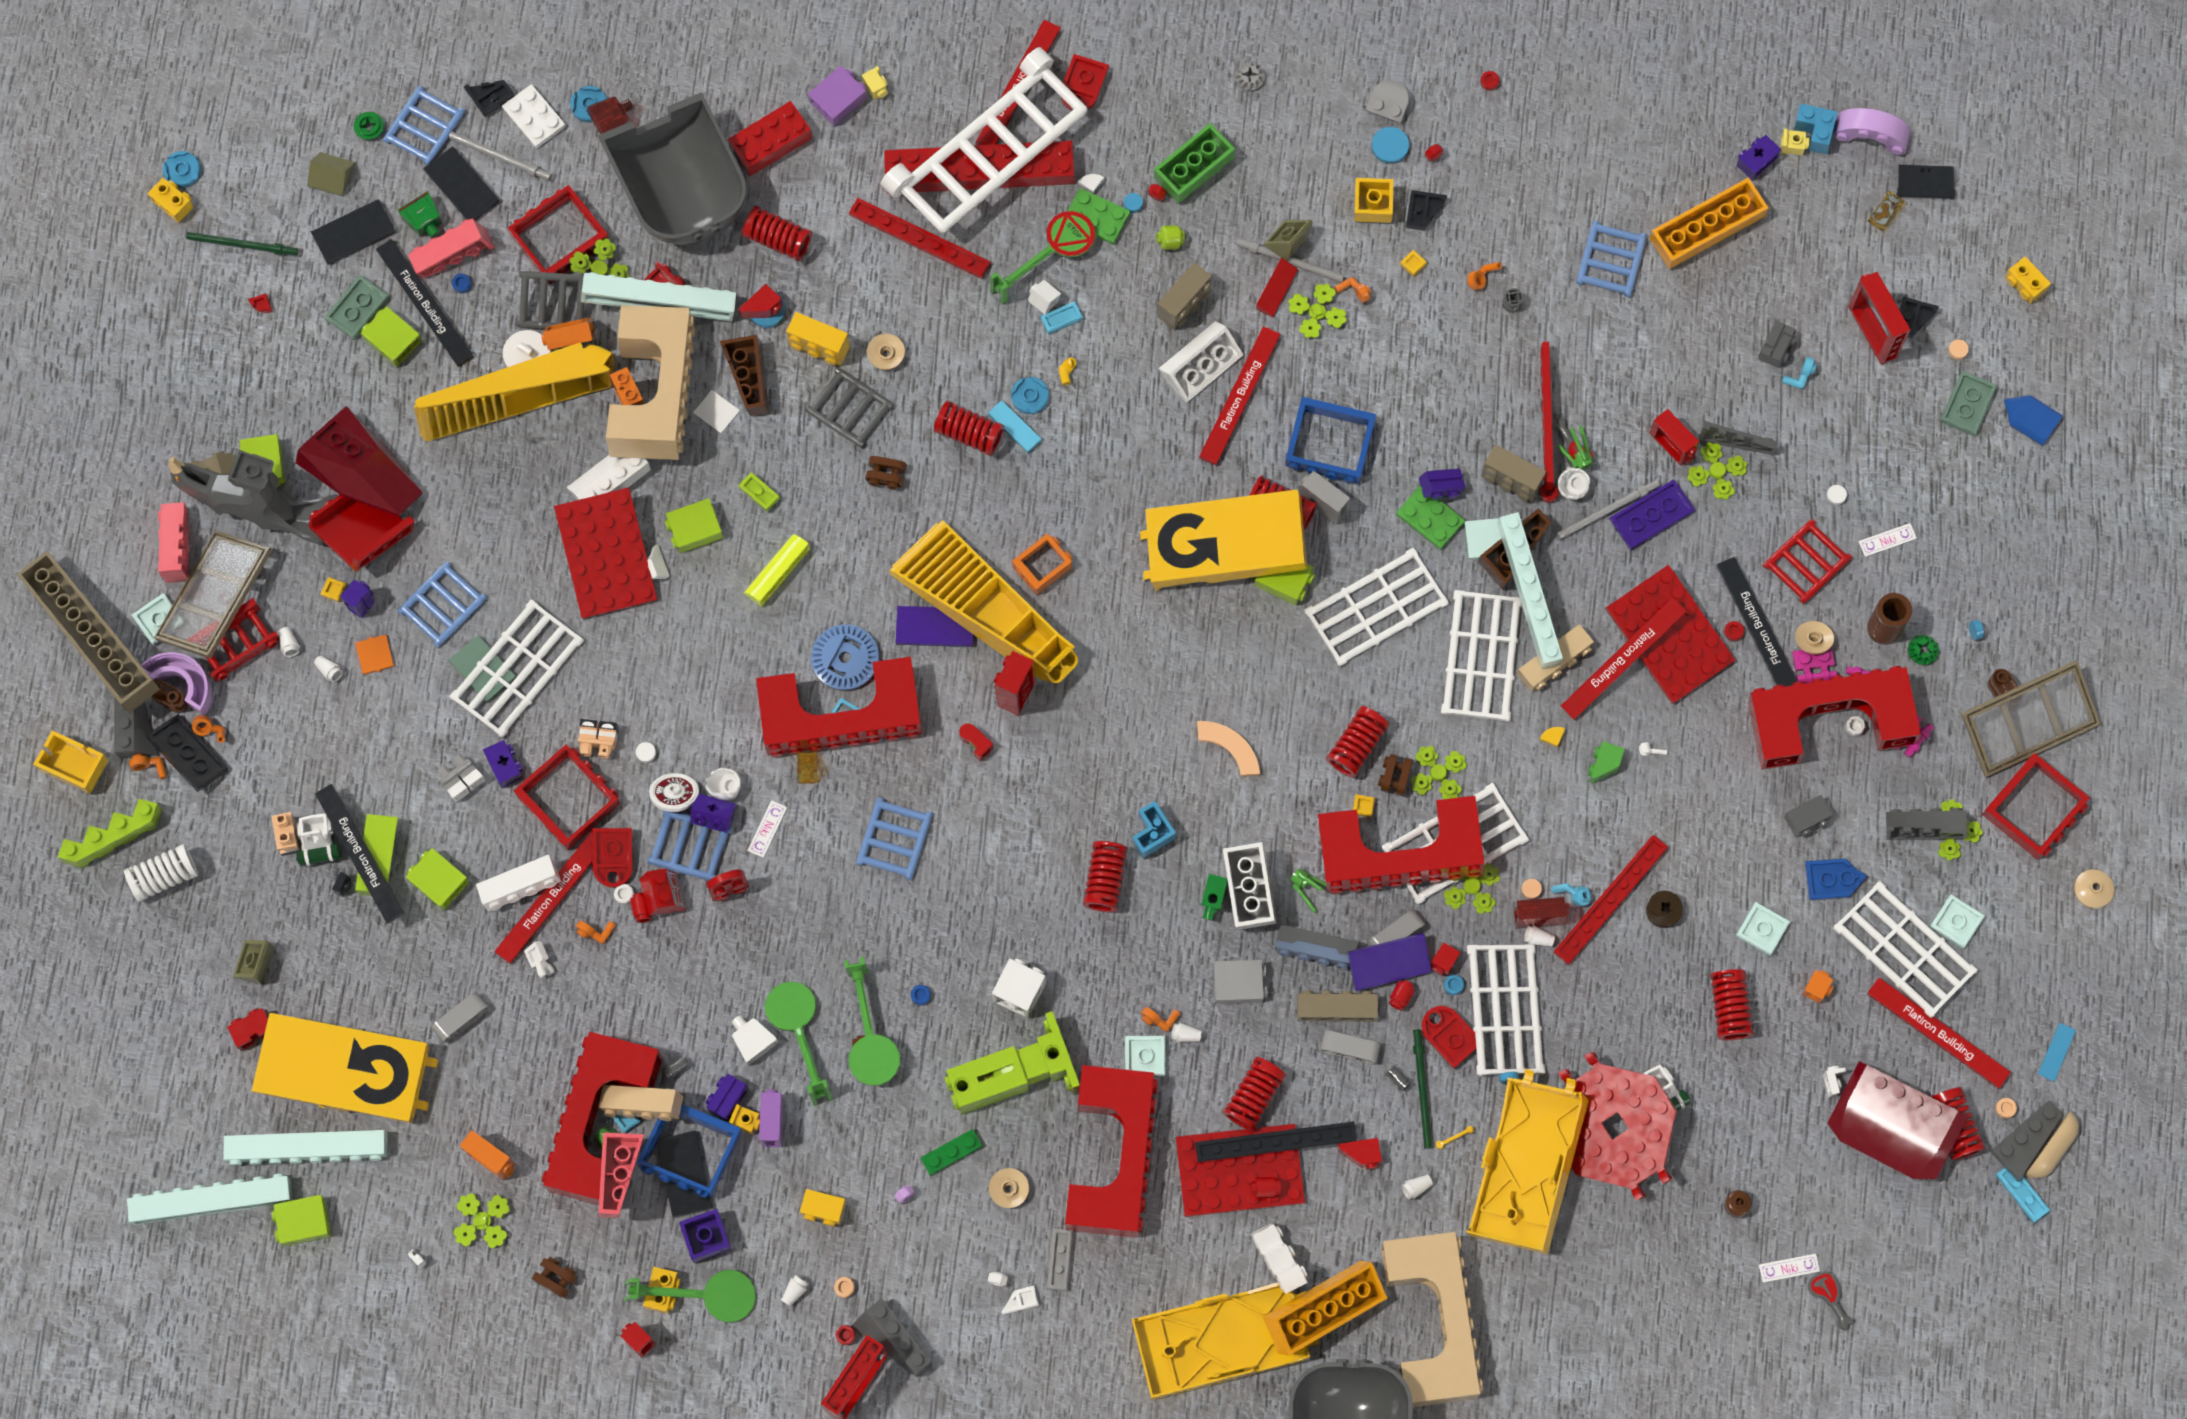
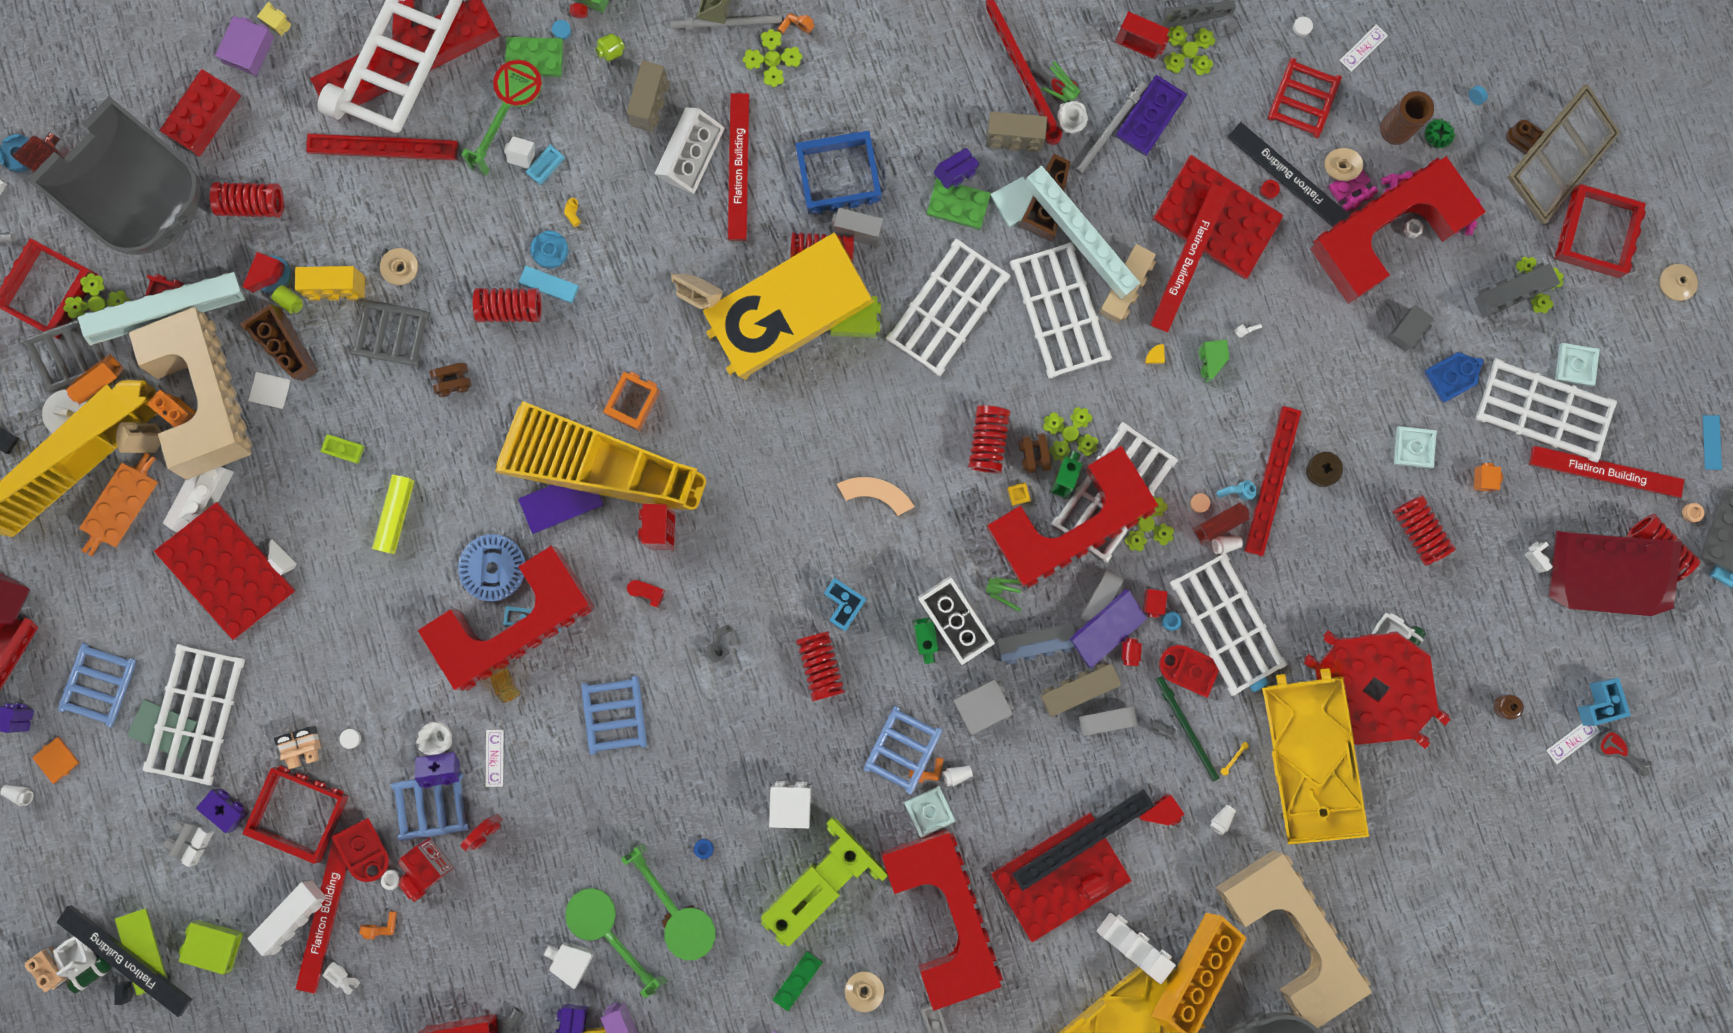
camera: 30 degrees left, 10 degrees up
white shield [649,773,699,812] -> none
lime brick [664,498,723,553] -> none
white tile [1078,174,1104,194] -> none
red piece [1222,1057,1286,1131] -> none
red slope [1256,258,1298,318] -> none
none -> orange plate [79,452,158,556]
none -> tan brick [116,422,162,453]
none -> lime brick [271,285,303,314]
none -> tan brick [671,274,723,309]
none -> dark grey plate [706,625,731,662]
none -> medium blue bar [863,706,943,795]
none -> green torso [1049,451,1083,499]
none -> dark azure brick [1577,678,1631,726]

